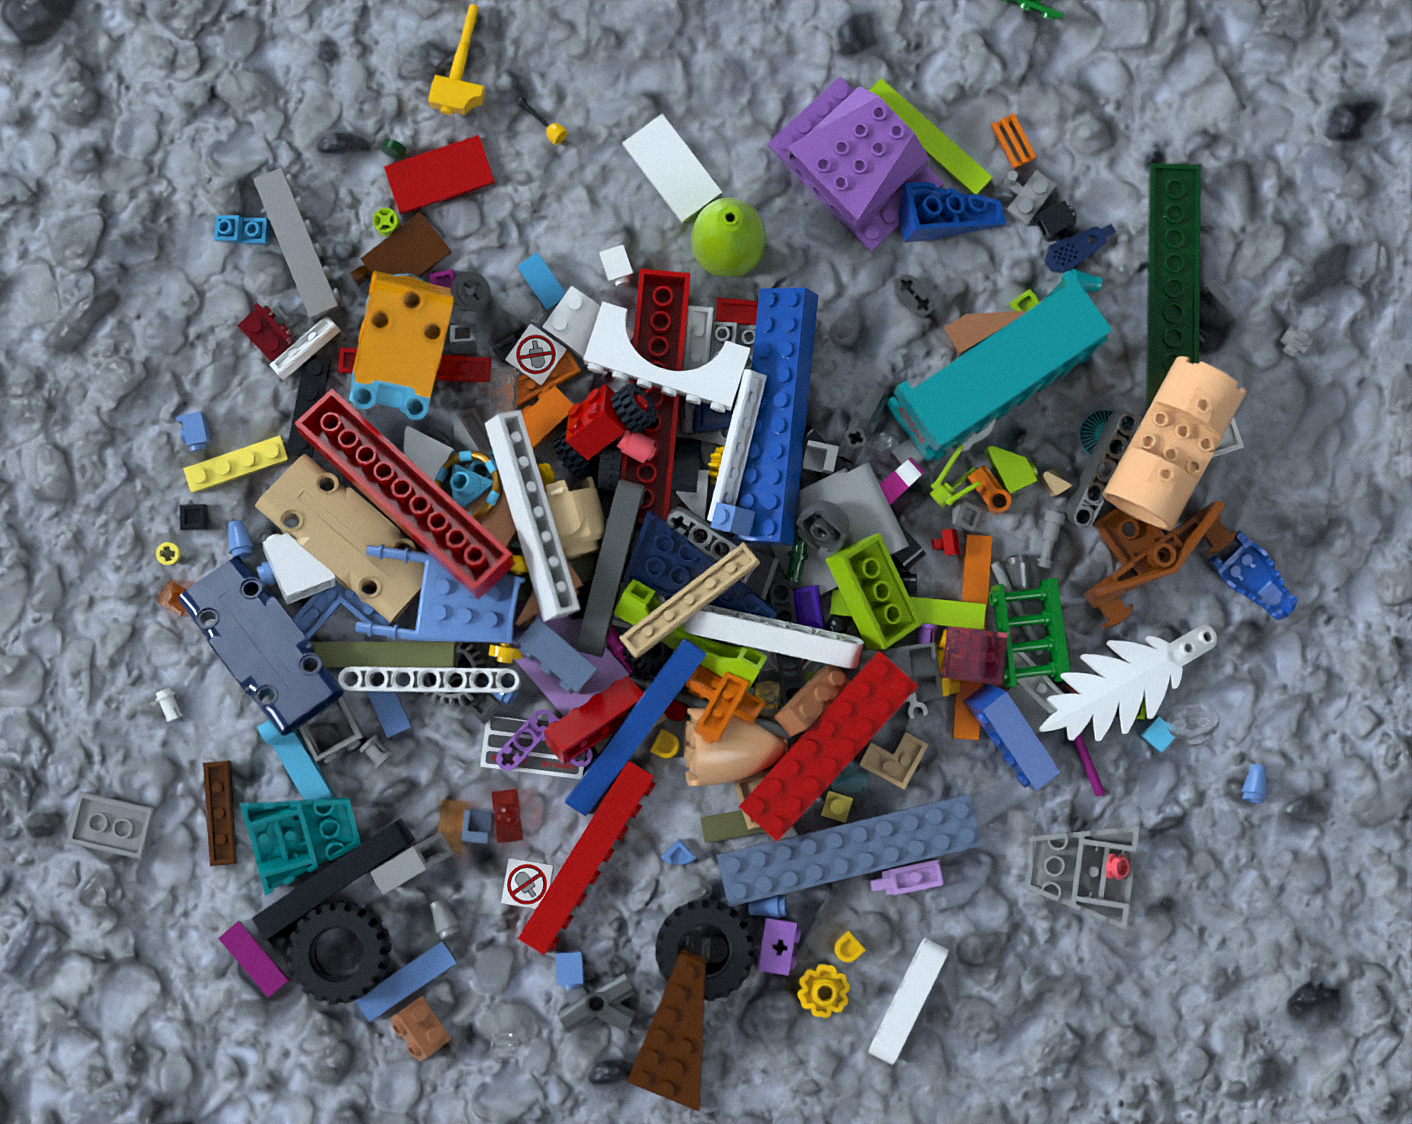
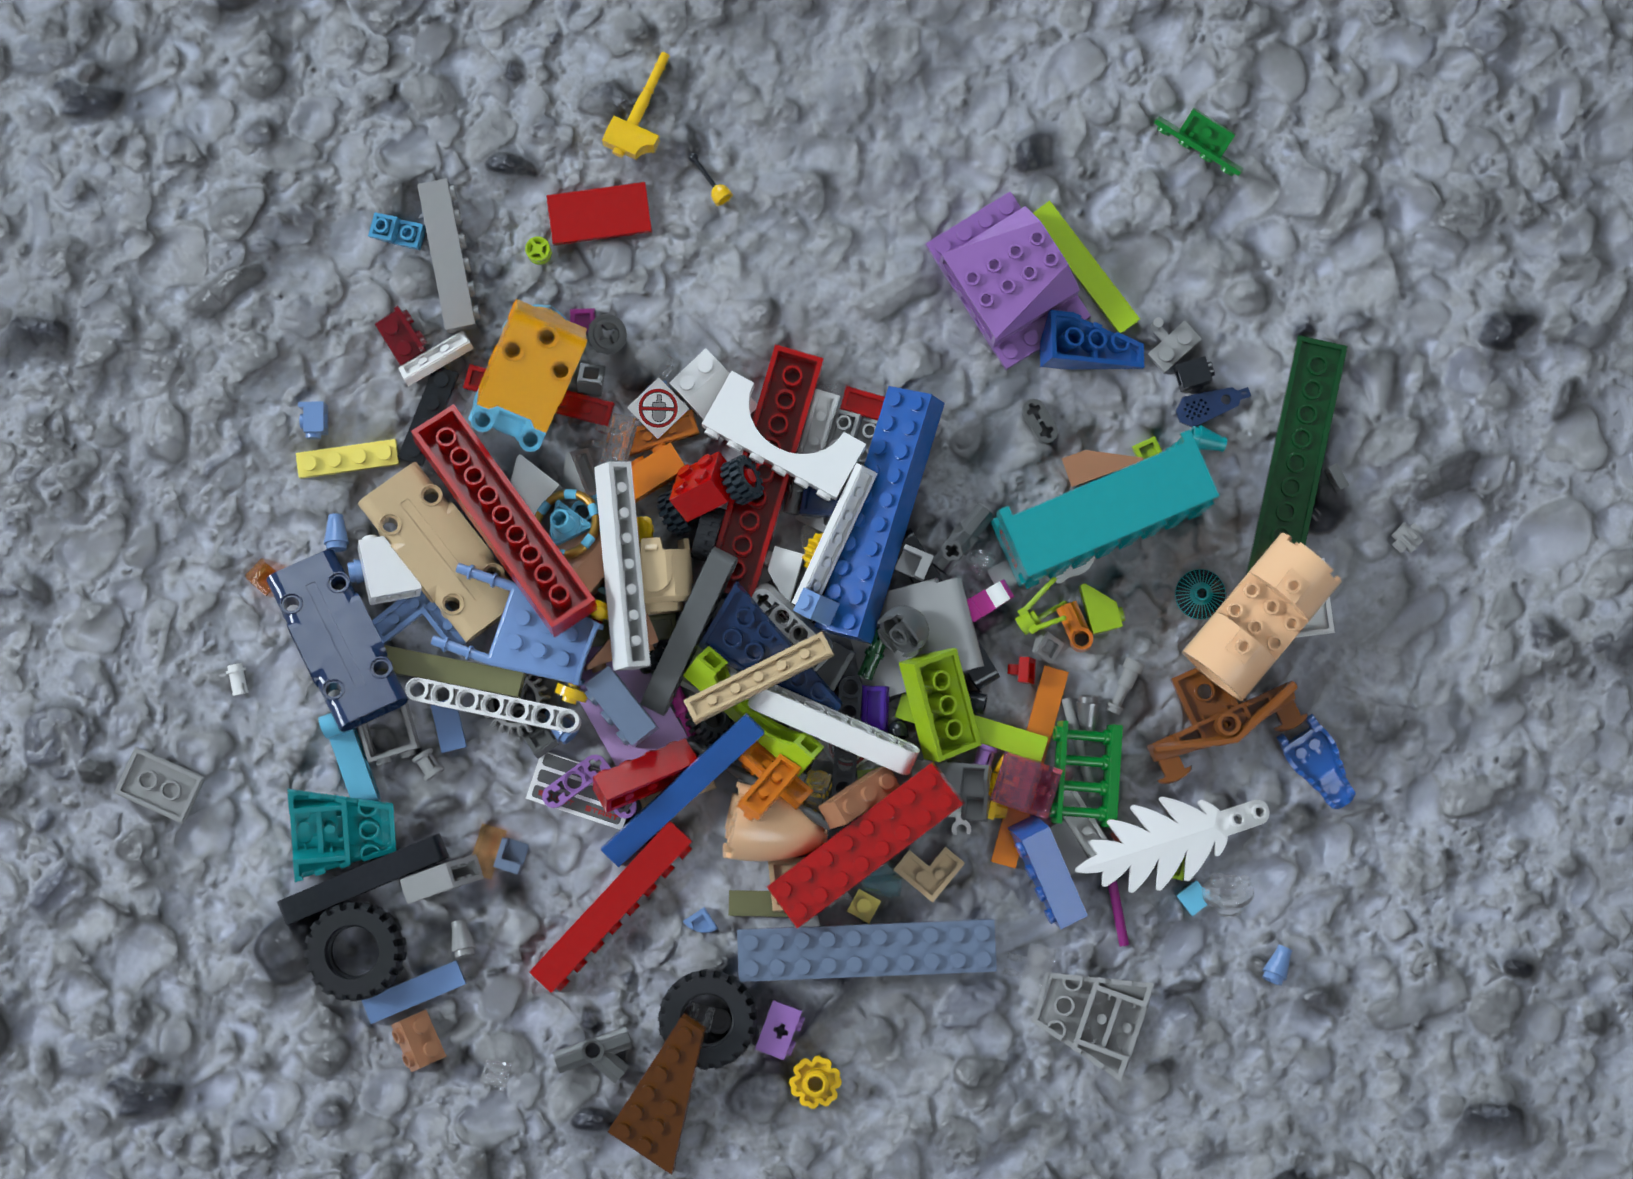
camera: 20 degrees right, 0 degrees up
light yellow bush [156,542,181,565] -> none
black tile [180,504,207,531] -> none
reddish brown tile [203,760,237,866] -> none
magenta tile [218,921,290,998] -> none
reddish brown tile [350,212,452,296] -> none
dark green tile [380,138,407,160] -> none
clear red tile [491,788,524,843] -> none
black tile [492,335,518,366] -> none
sticker [501,858,553,909] -> none
dark azure slope [517,252,566,310] -> none
medium blue brick [555,950,585,989] -> none
white brick [599,245,634,287] -> none
coral brick [616,428,657,463] -> none
white tile [622,114,722,224] -> none
yellow tile [650,728,680,758] -> none
red plate [664,700,692,721] -> none
black tile [671,438,701,493] -> none
lime cylinder [691,197,766,277] -> none
medium blue cone [749,895,787,919] -> none
yellow tile [834,930,866,962] -> none
white beam [869,938,948,1065] -> none
lavender hinge [870,859,944,895] -> none
orange tile [991,113,1037,170] -> none
tan slope [1039,468,1072,498] -> none
dark grey beam [1064,410,1143,529] -> none
coral plate [1106,853,1130,880] -> none

